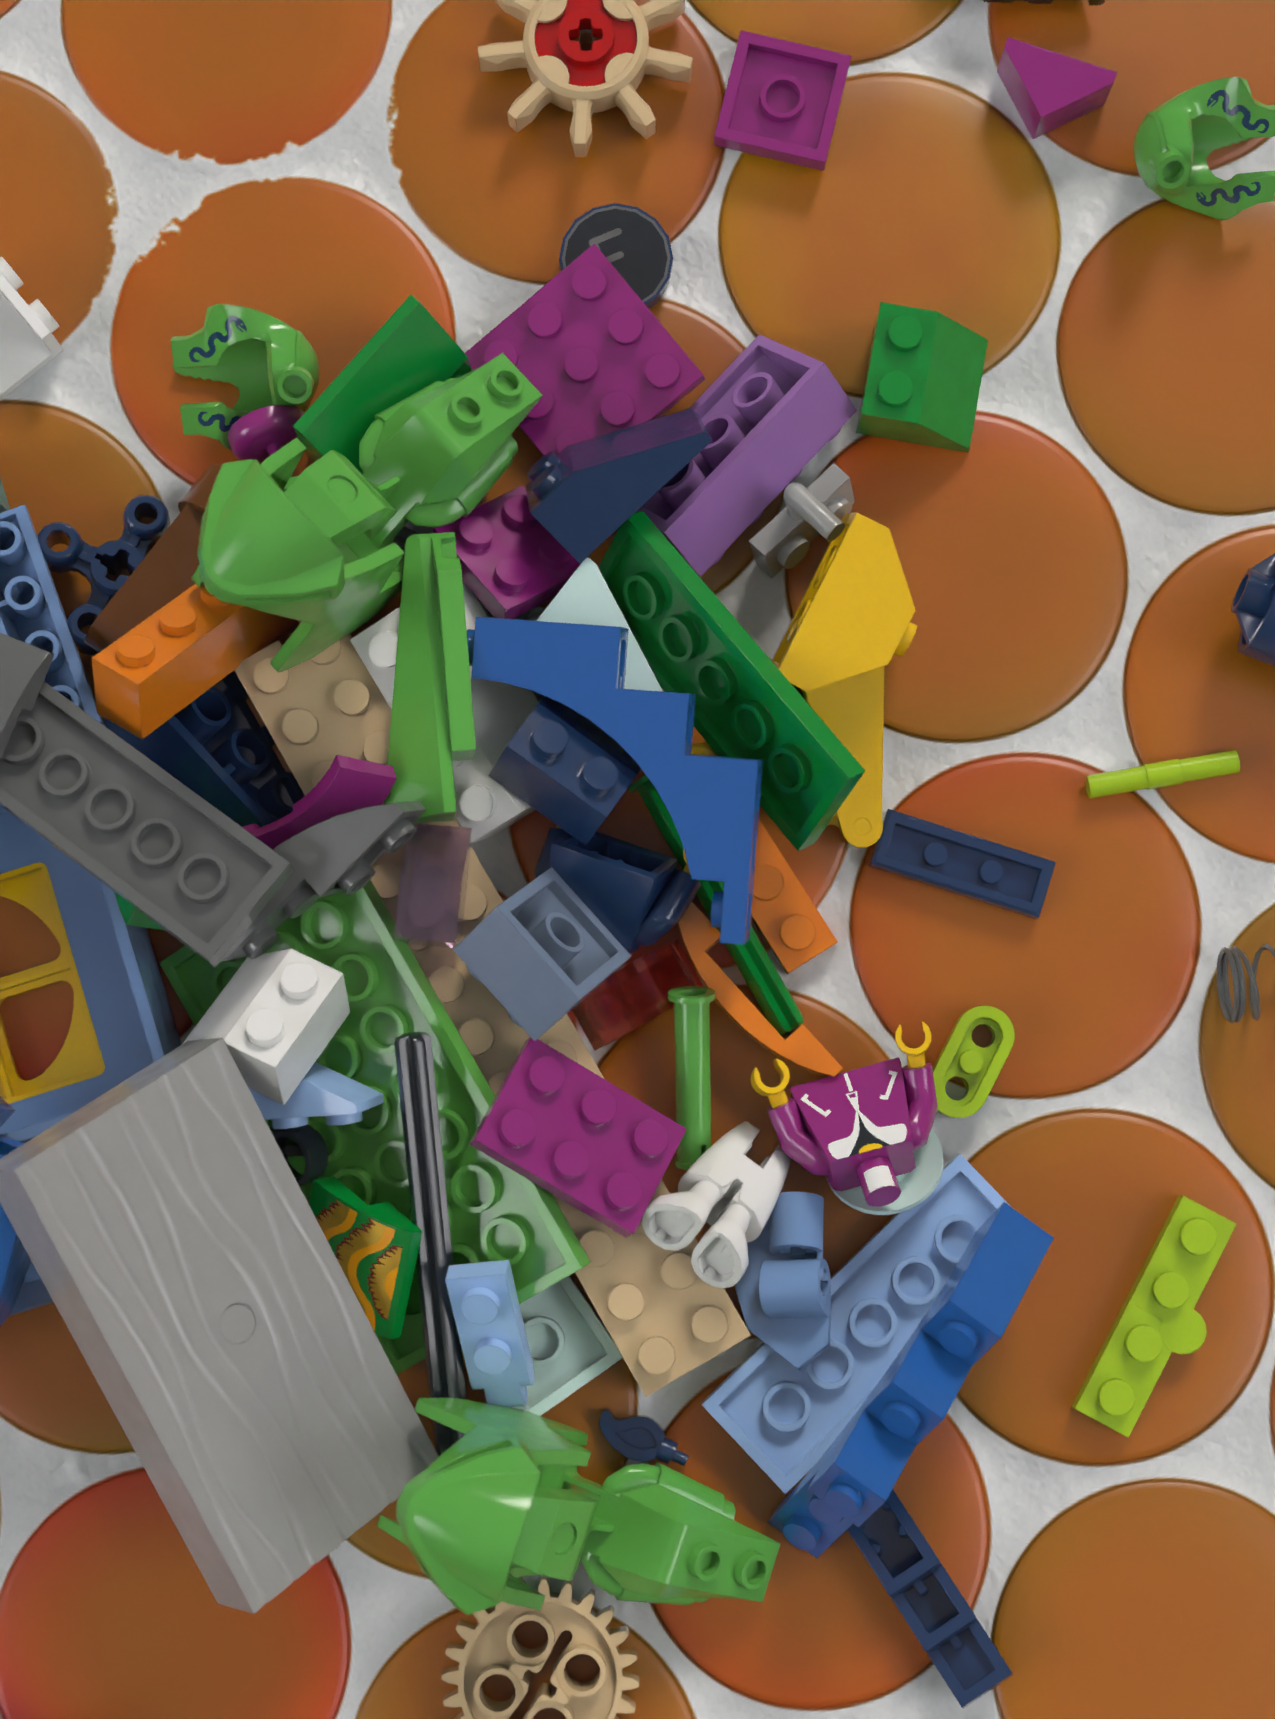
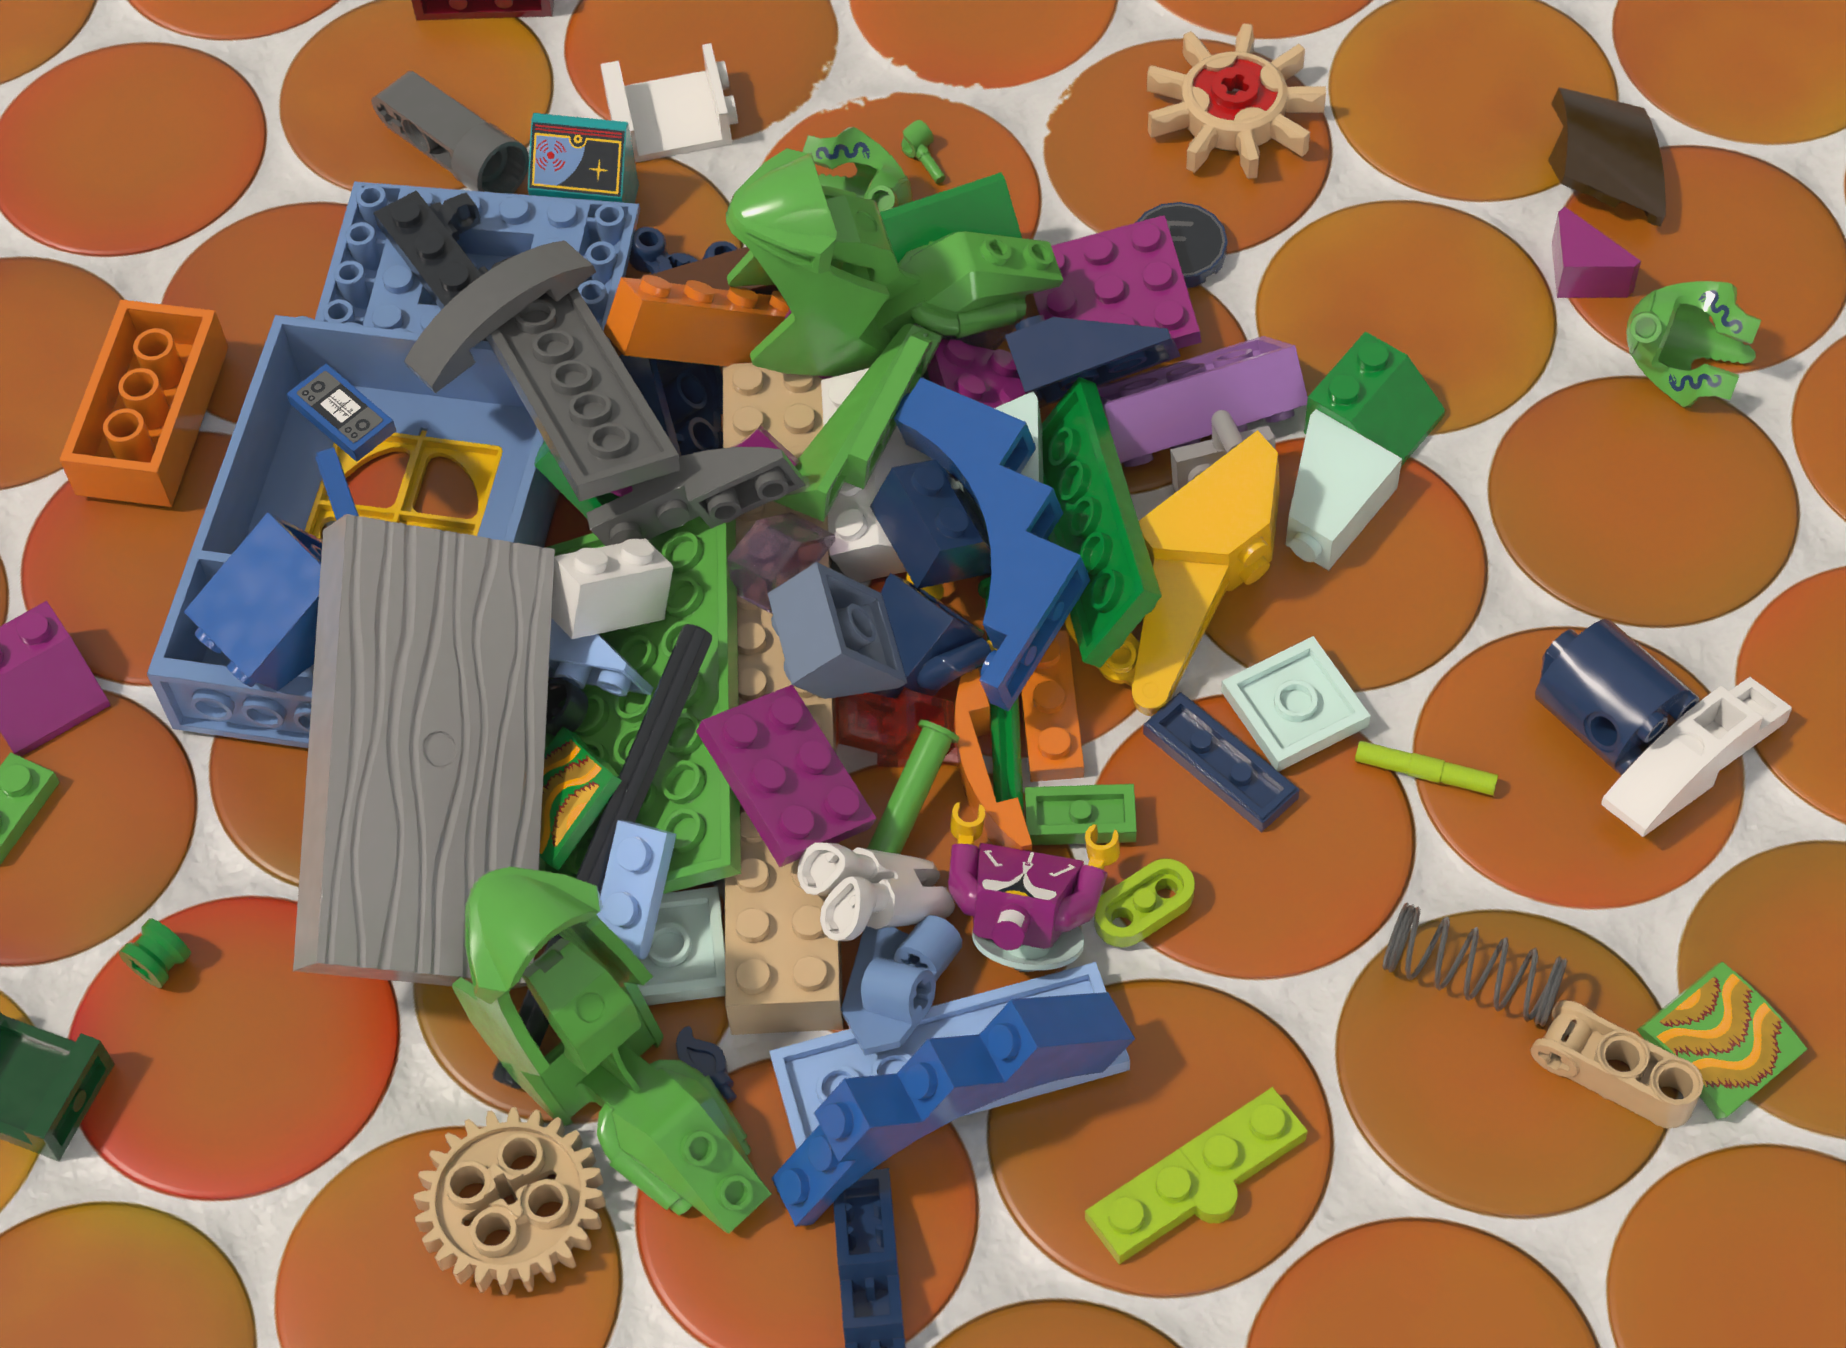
camera: 30 degrees right, 25 degrees down
magenta plate [714,30,851,171] -> none
none -> green wheel [119,918,191,988]
none -> bright green hand [901,120,946,184]
none -> bright green plate [1025,784,1137,845]
none -> light aqua plate [1221,636,1371,772]
none -> light aqua slope [1286,409,1402,571]

